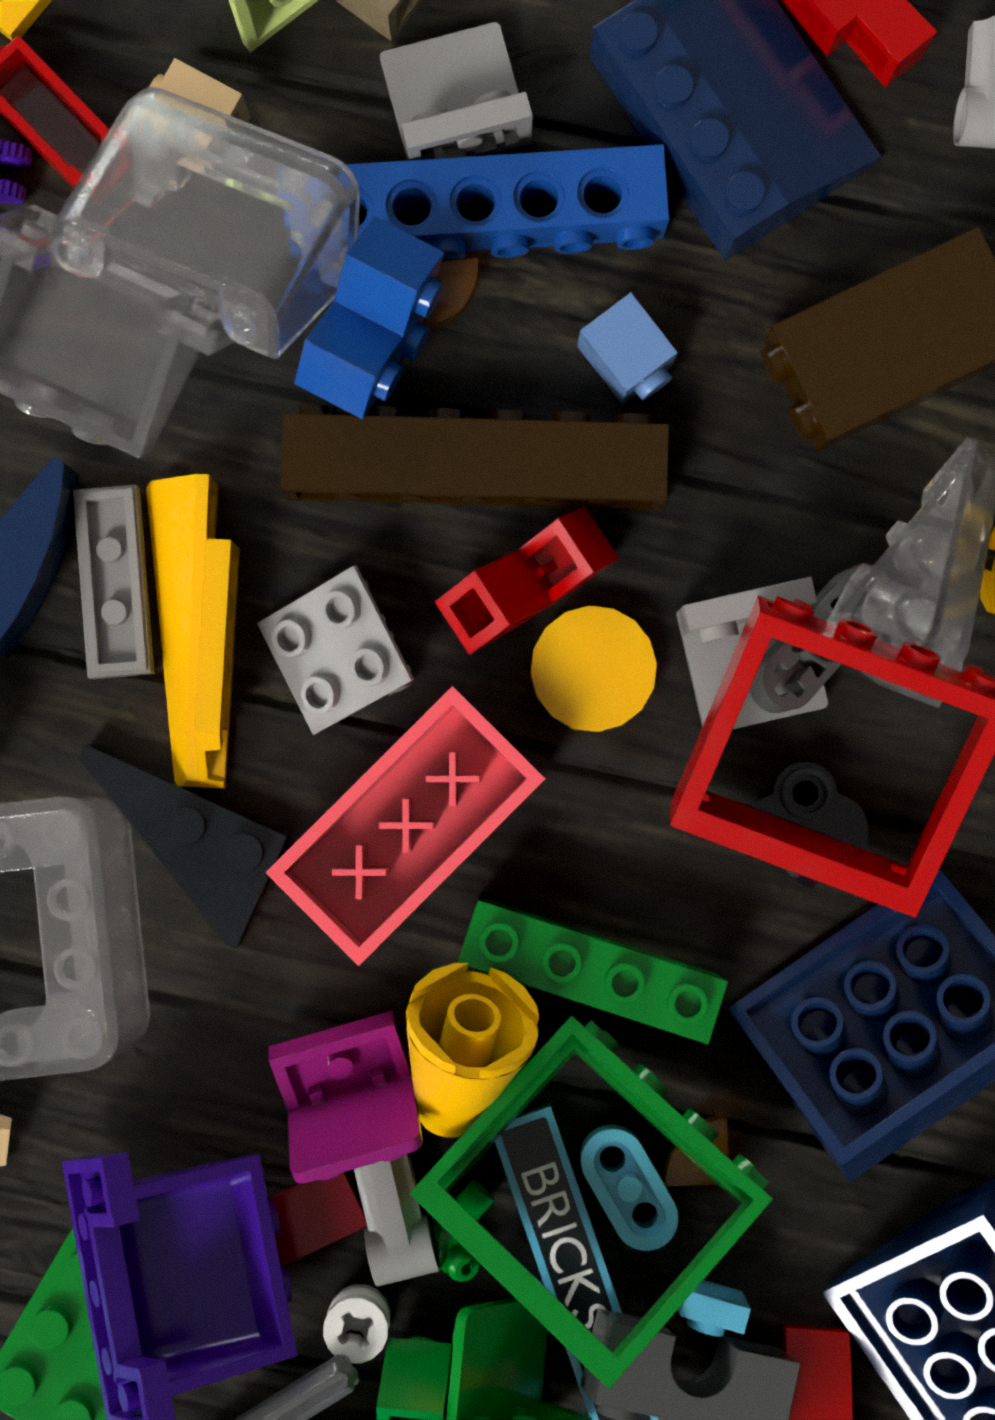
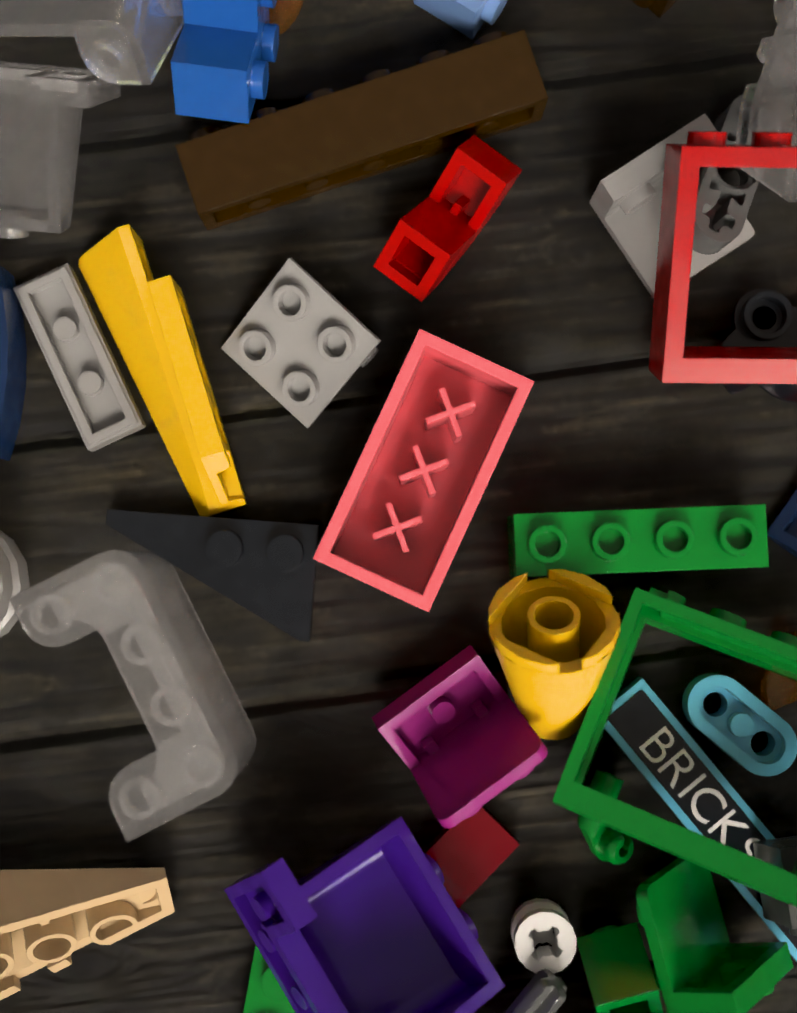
camera: 15 degrees left, 0 degrees up
light grey piece [354,1153,440,1287] -> none
yellow tile [530,605,657,732] -> none

